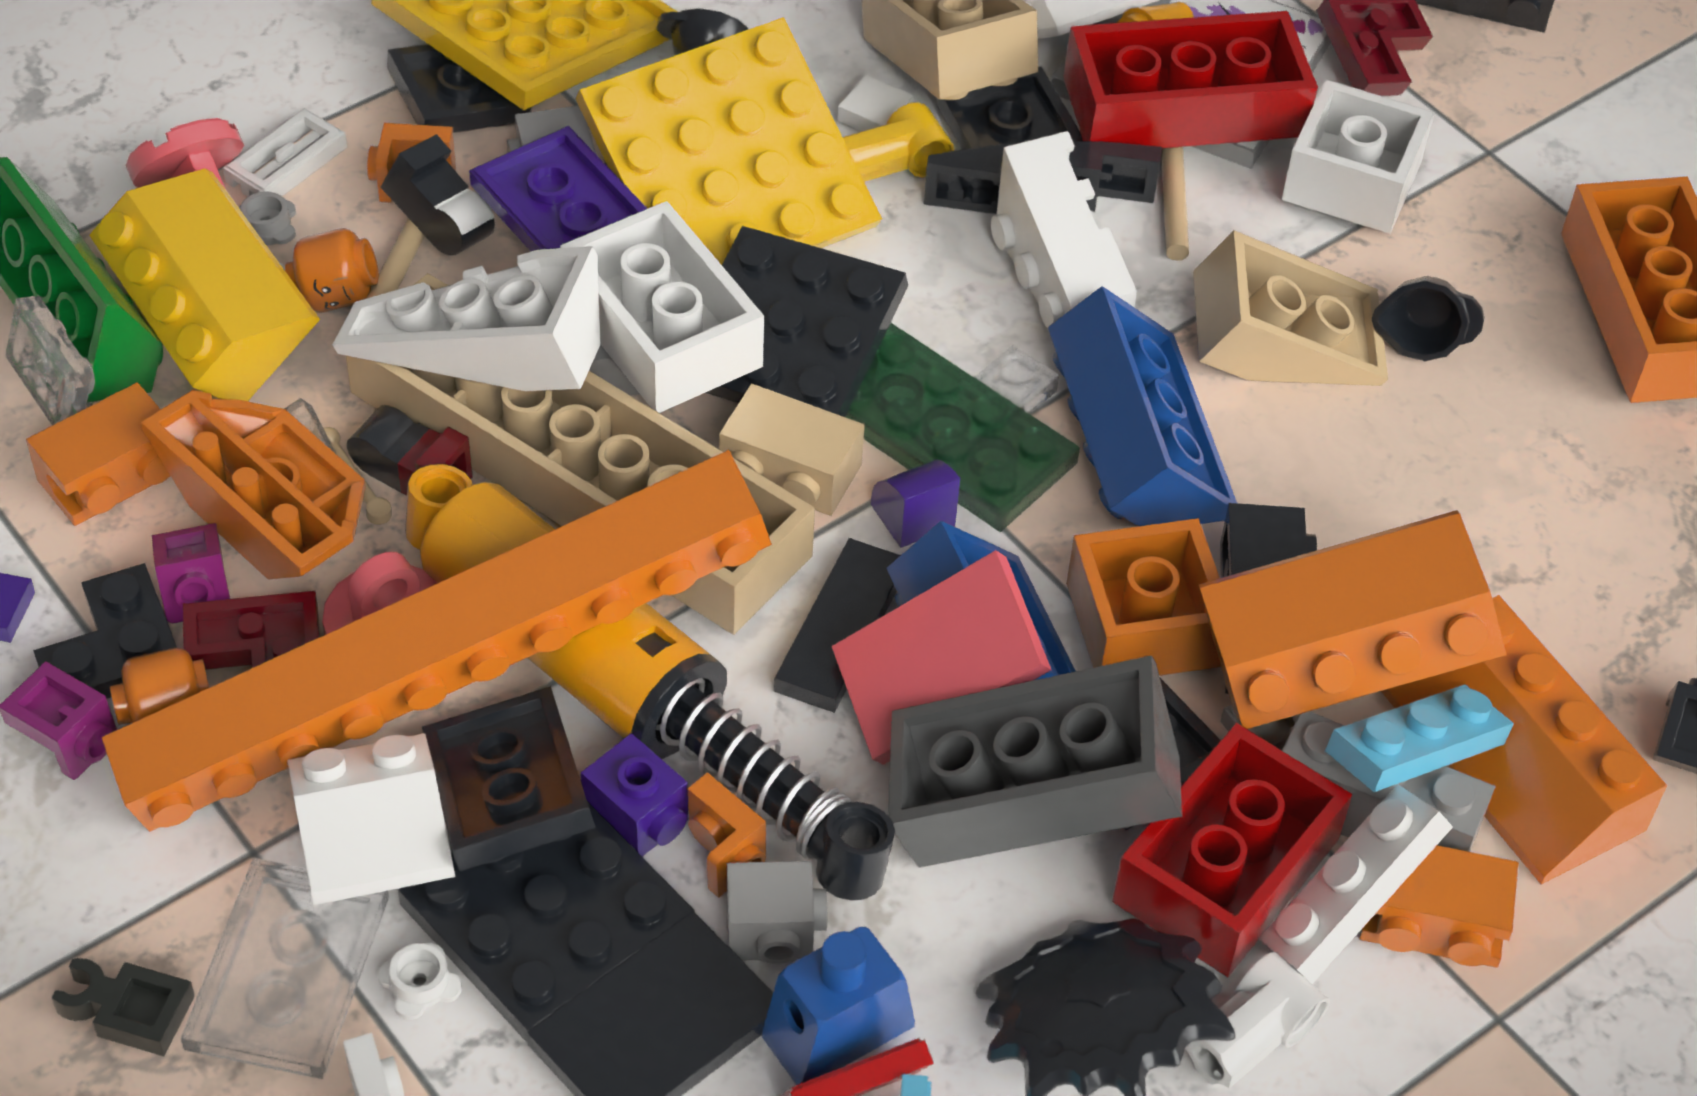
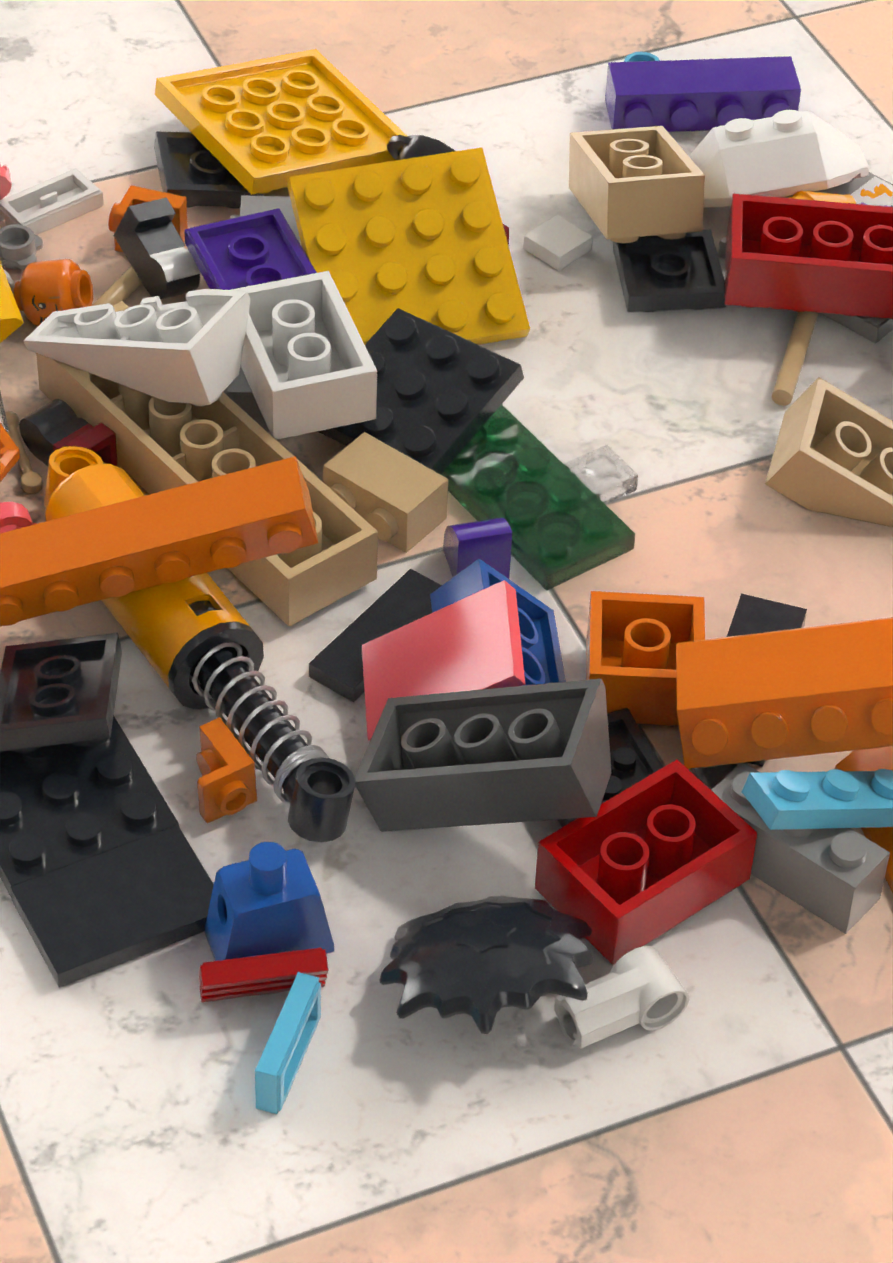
camera: 15 degrees right, 5 degrees down
dark purple brick [580,733,689,857] -> none
light grey brick [727,861,827,964] -> none
yellow piece [843,102,955,182] -> none
black slope [924,141,1162,214] -> none
white wedge [991,131,1137,328] -> none
blue slope [1048,286,1237,526] -> none
white plate [1258,784,1453,984] -> none
orange brick [1359,845,1519,968] -> none

